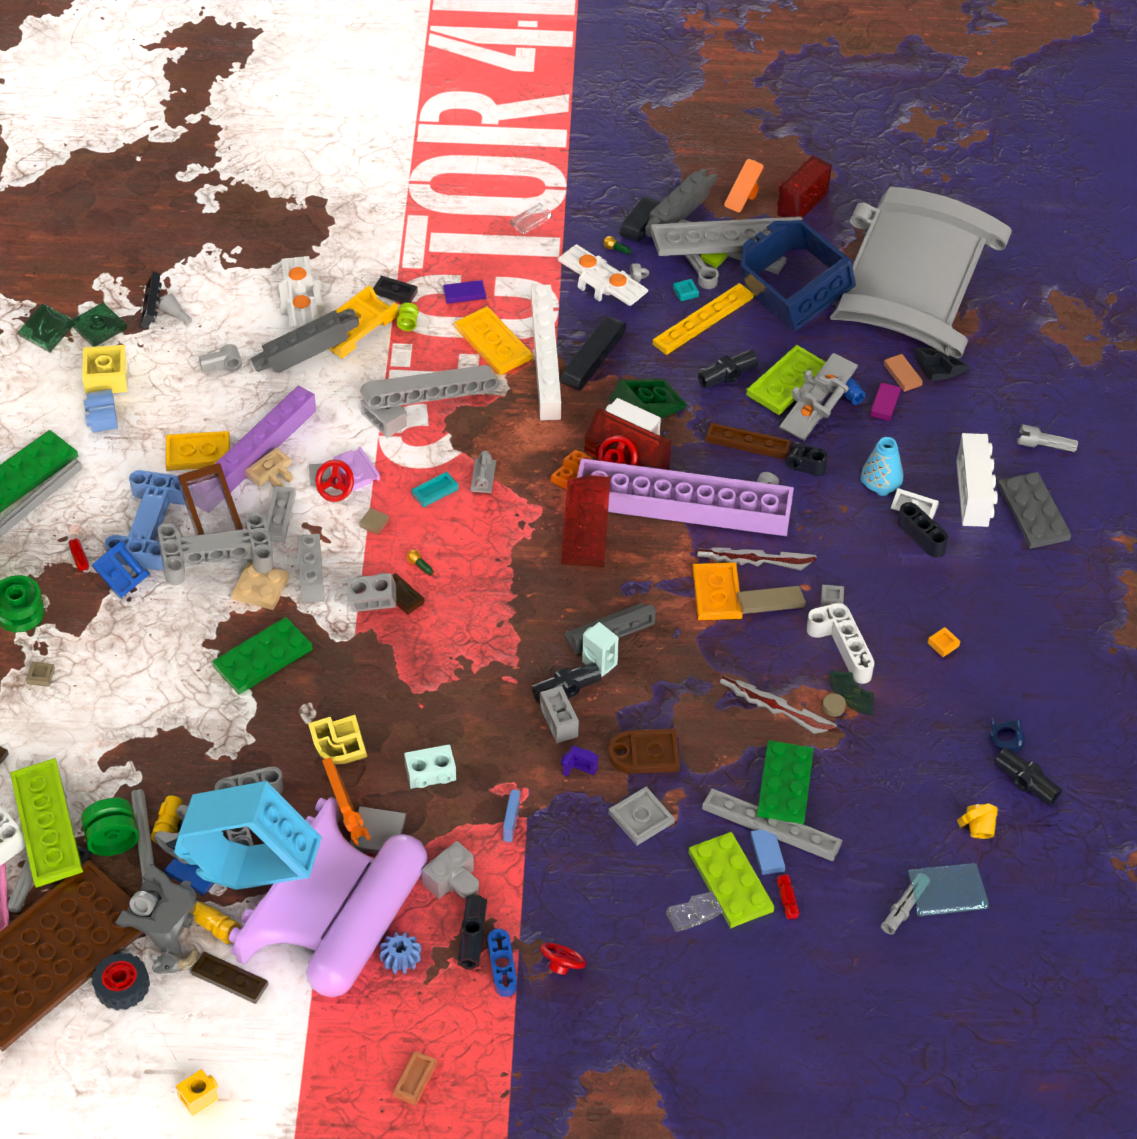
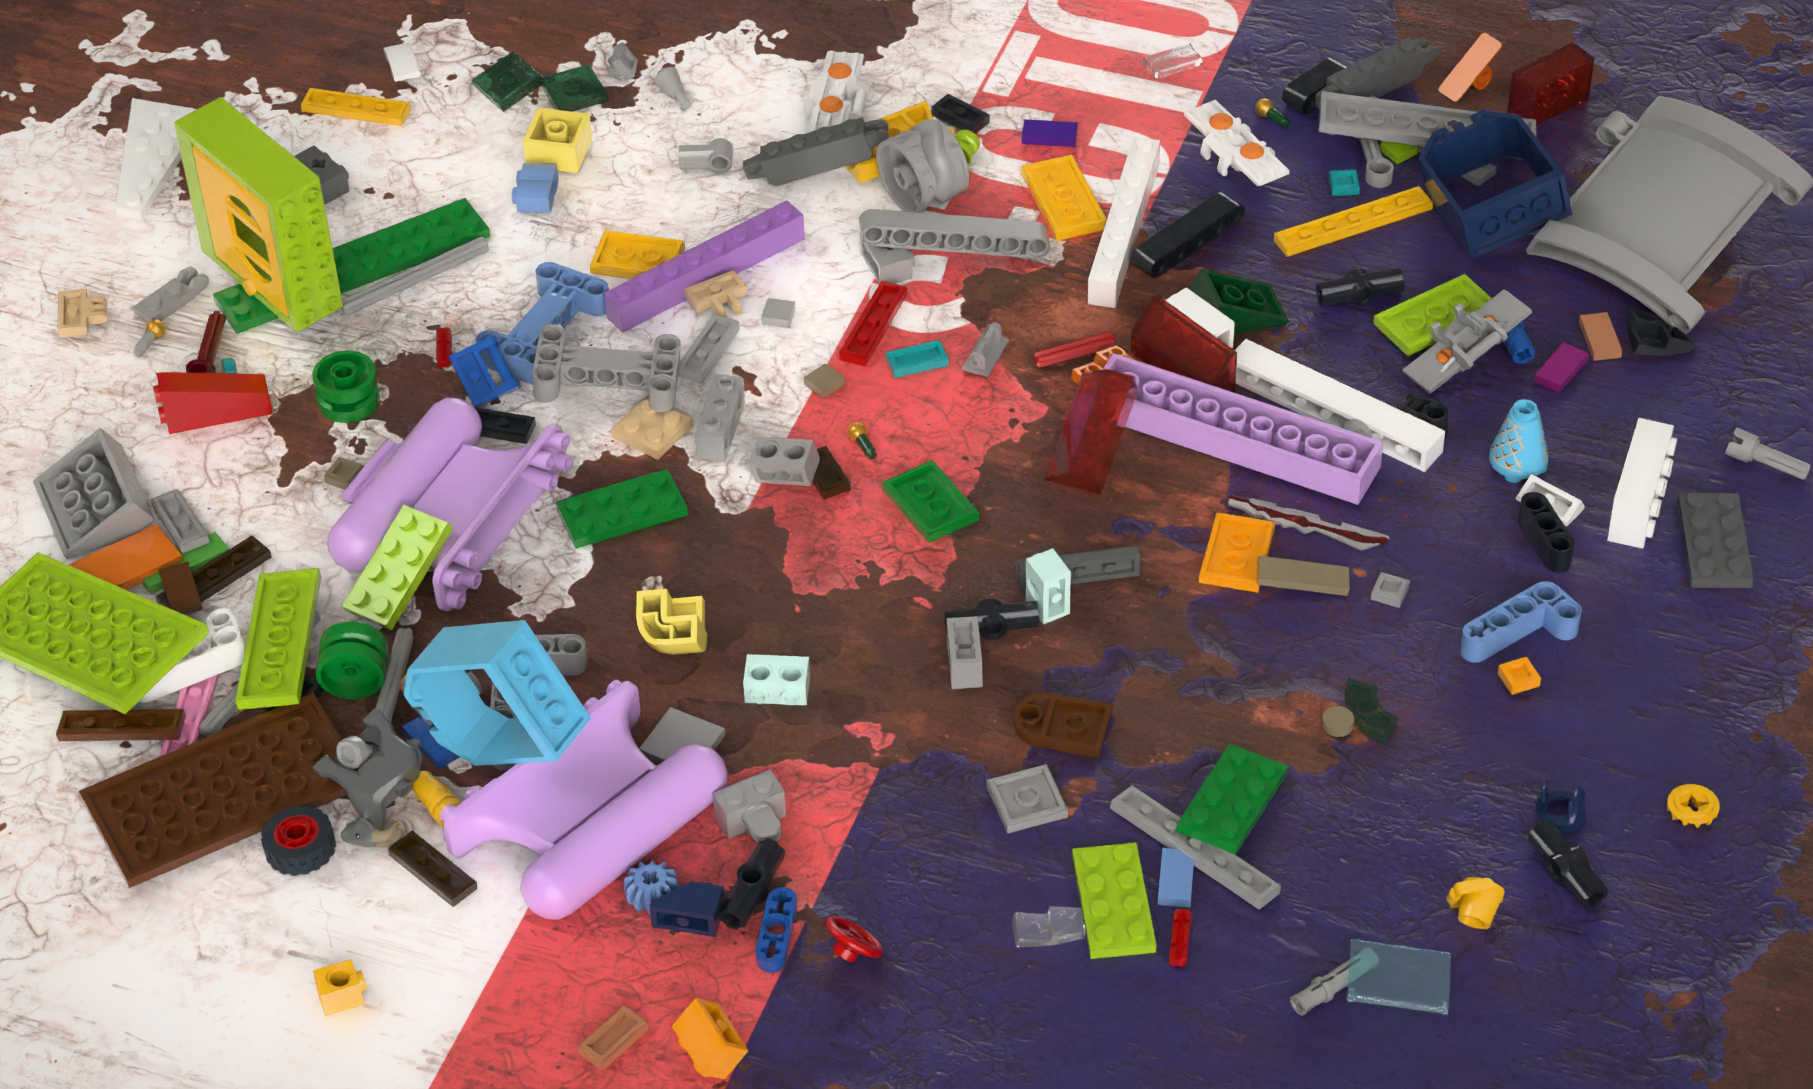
camera: 20 degrees right, 5 degrees down
black plate [139,271,162,329] -> none
window [177,463,243,535] -> none
red piece [315,459,354,502] -> none
orange tile [322,757,371,846] -> none
lavender plate [333,446,380,491] -> none
medium blue tile [503,789,520,842] -> none
dark purple bracket [561,745,599,776] -> none
red piece [598,435,638,466] -> none
light grey tile [630,263,649,283] -> none
reddish brown tile [705,422,792,460] -> none
light grey sword [720,675,837,734] -> none
white beam [806,603,874,684] -> none
none -> lavender piece [327,398,573,612]
none -> lime plate [341,505,453,631]
none -> black tile [475,407,536,444]
none -> light grey tile [605,42,638,81]
none -> dark blue slope [650,881,725,937]
none -> light orange brick [672,998,748,1079]
none -> red tile [839,281,908,367]
none -> light grey piece [876,119,969,213]
none -> green tile [882,460,979,543]
none -> red axle [1034,332,1115,368]
none -> white brick [1226,339,1445,472]
none -> medium blue beam [1460,581,1582,663]
none -> yellow gear [1667,784,1720,829]

